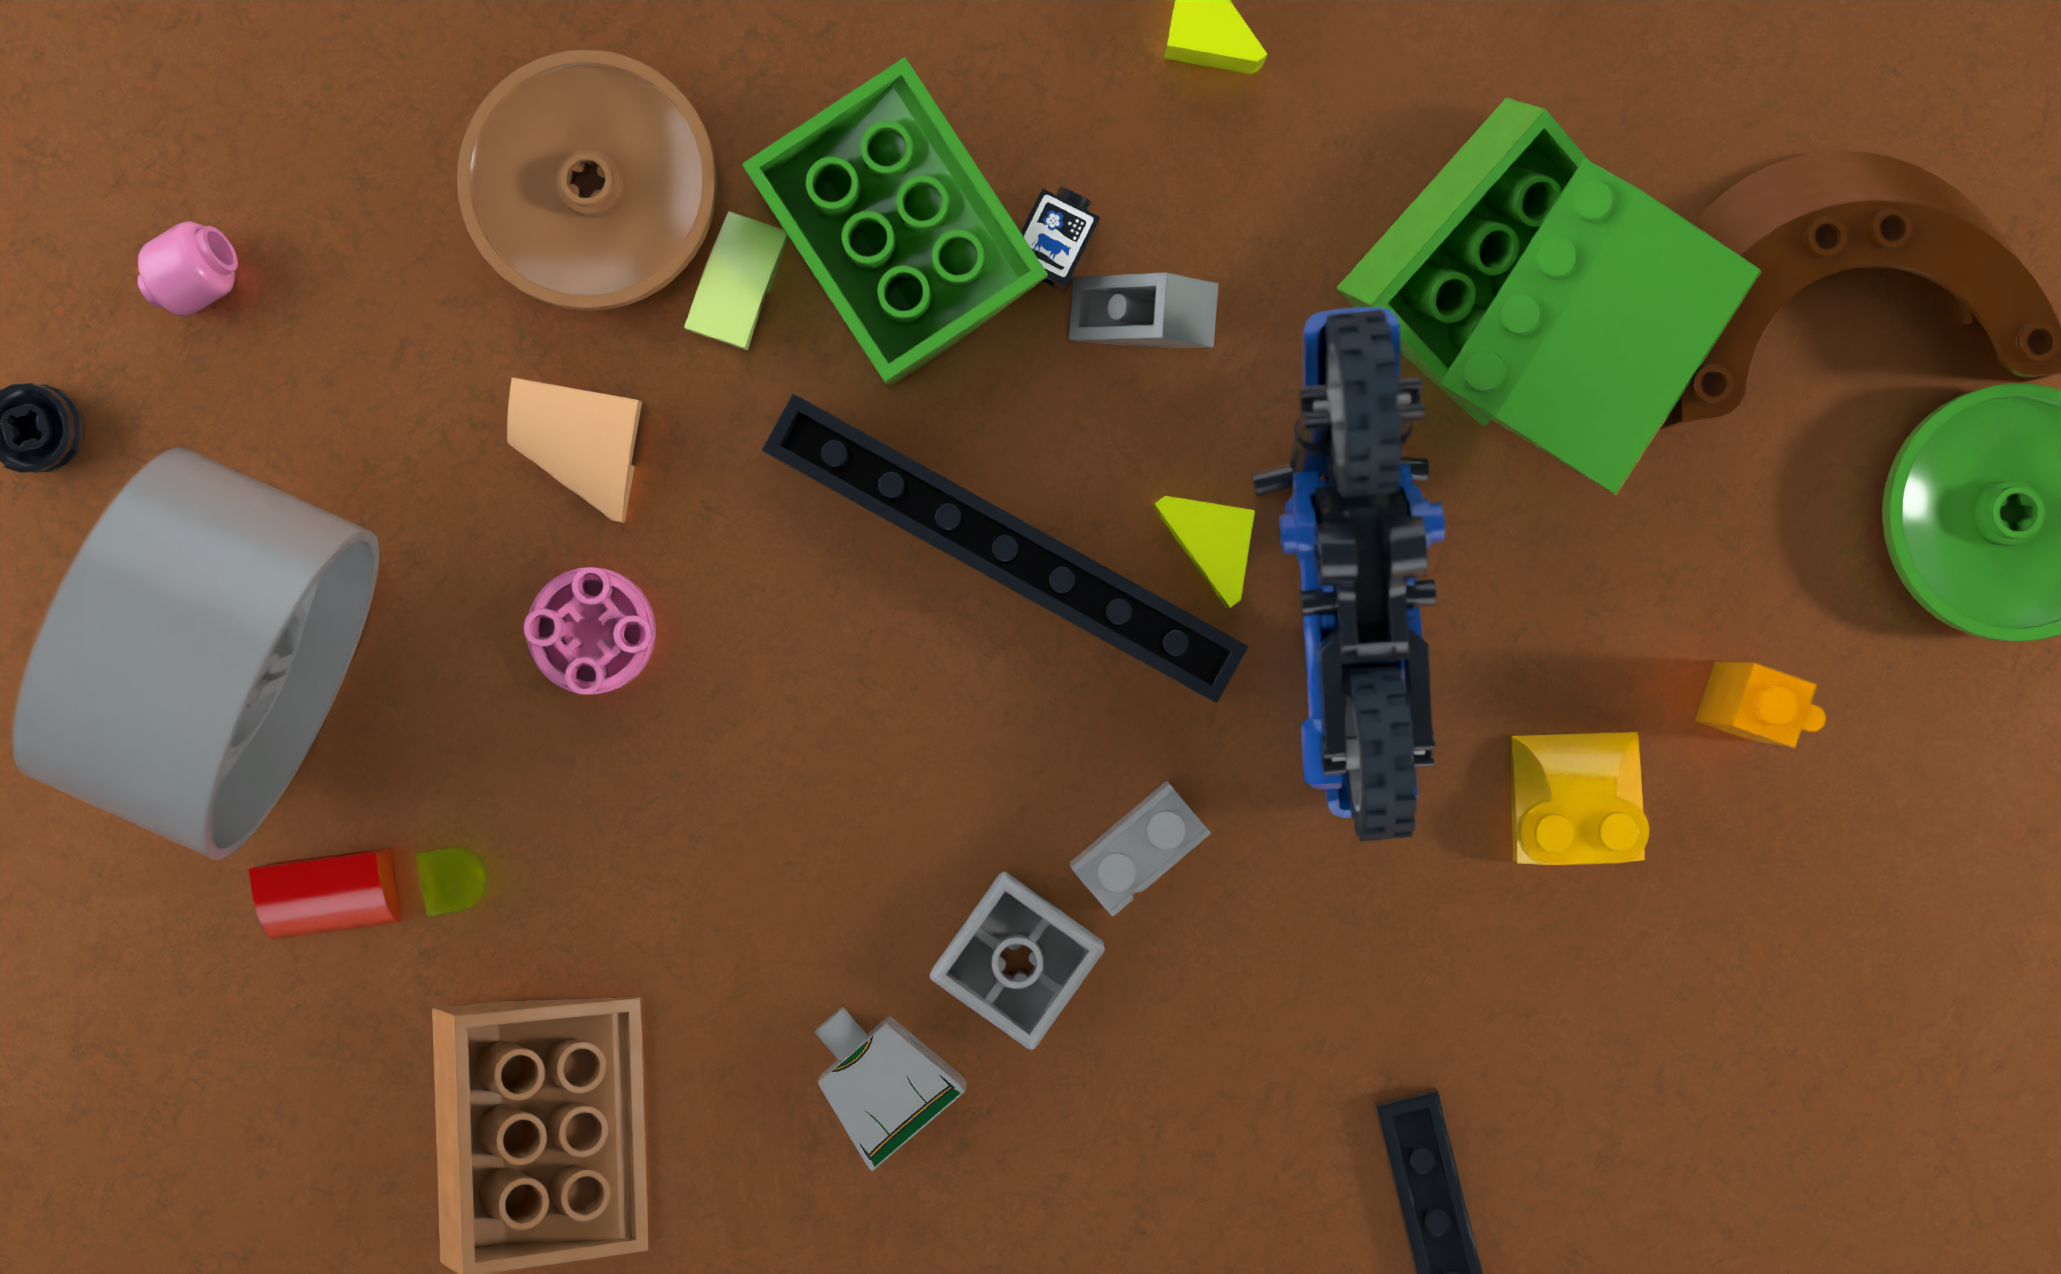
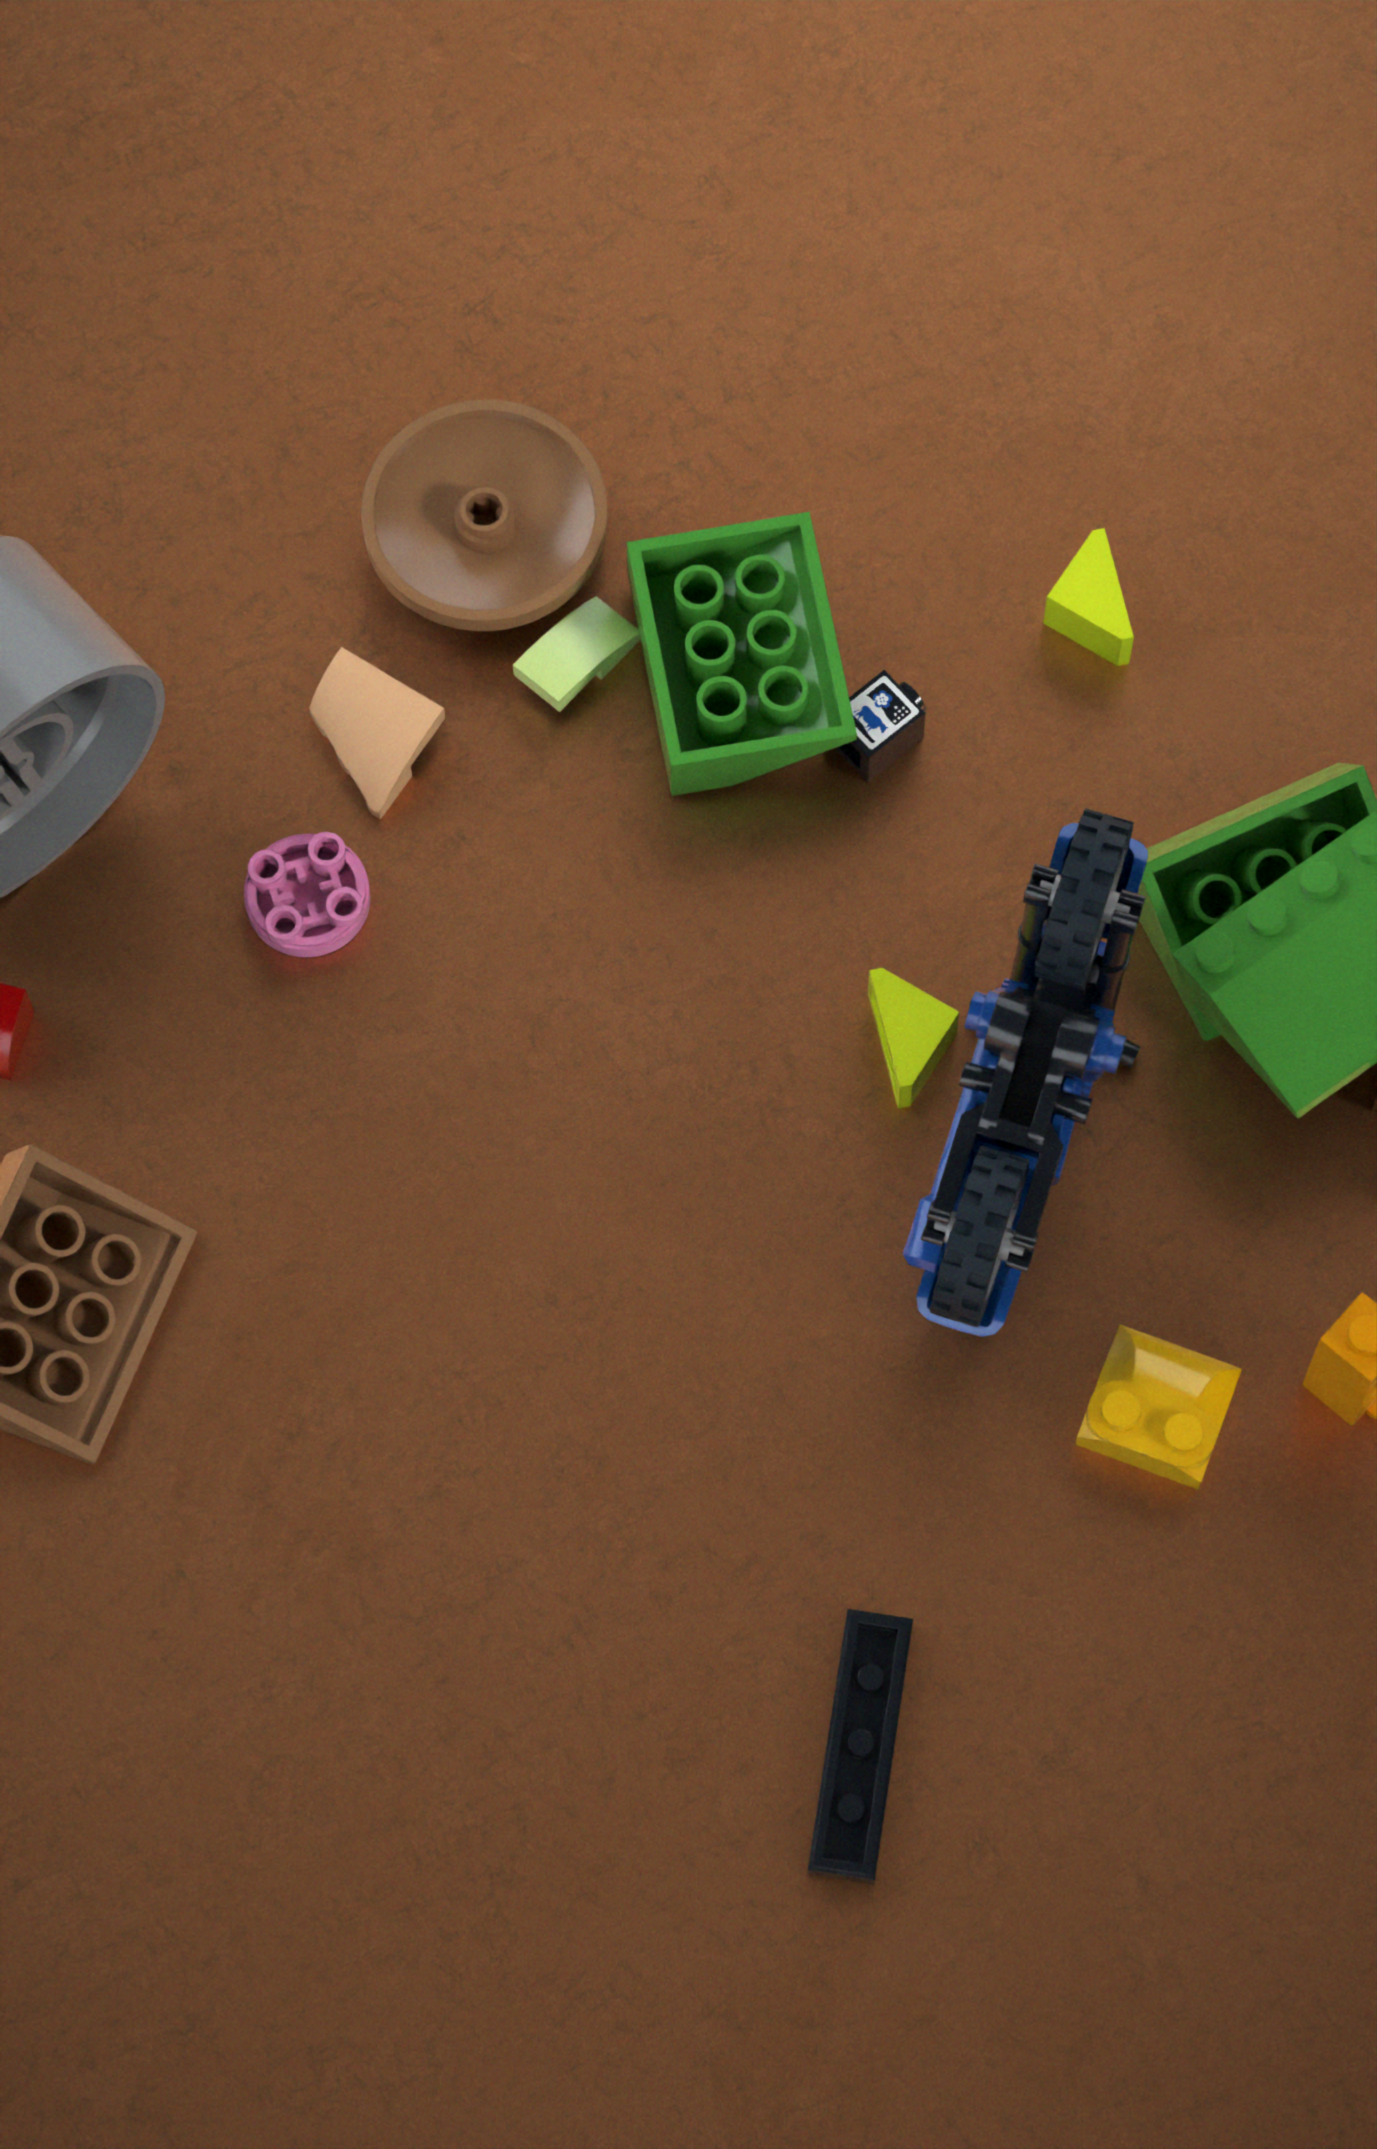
camera: 20 degrees right, 20 degrees down
bright pink head [138,221,238,317] -> none
clear neon green tile [416,847,489,917] -> none
black brick [762,393,1249,703] -> none
light grey torso [814,1007,967,1171] -> none
light grey brick [930,872,1105,1050] -> none
light grey slope [1069,272,1219,349] -> none
light grey brick [1070,781,1211,917] -> none

